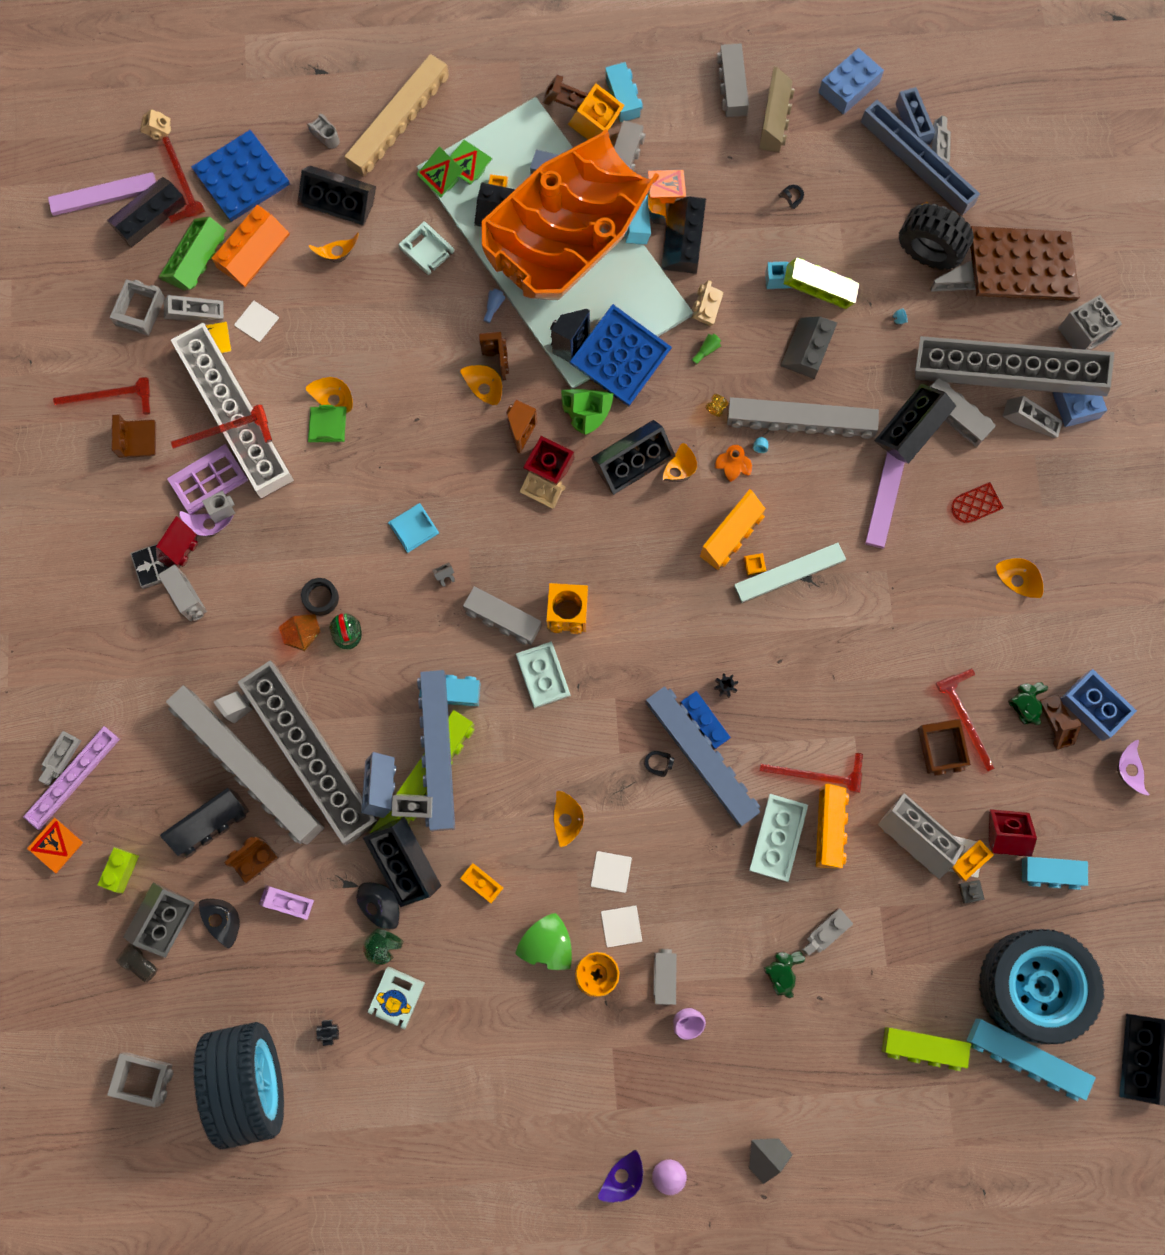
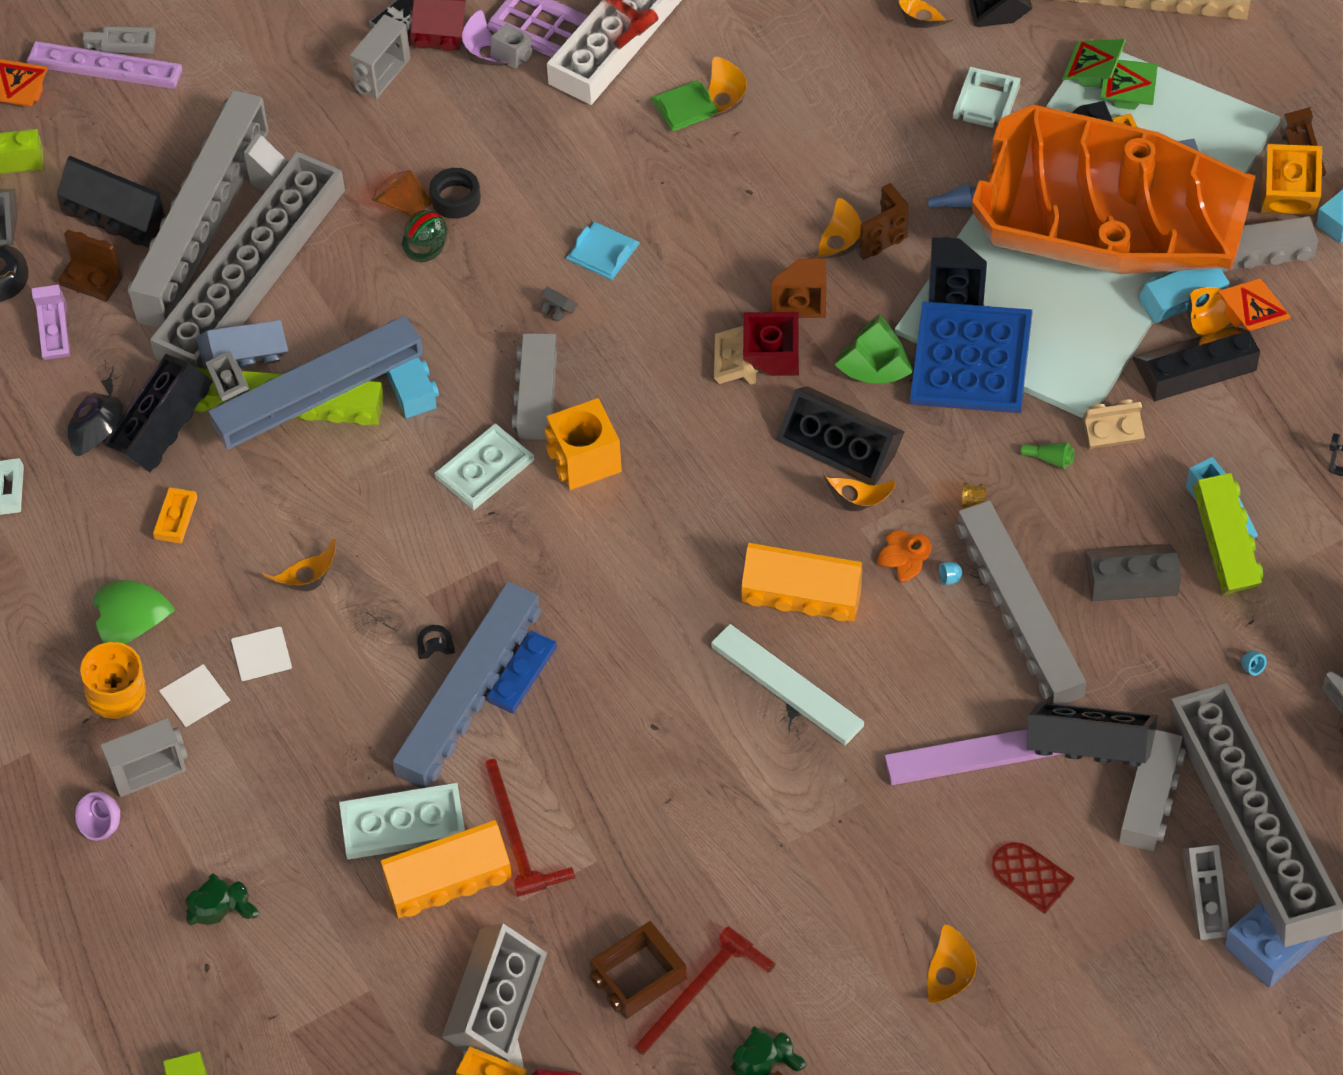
camera: 65 degrees right, 20 degrees down
clear green helmet [363,928,404,965] -> none
black gear [714,673,738,698] -> none
light orange tile [744,553,767,576] -> none
light grey hinge [802,908,853,956] -> none

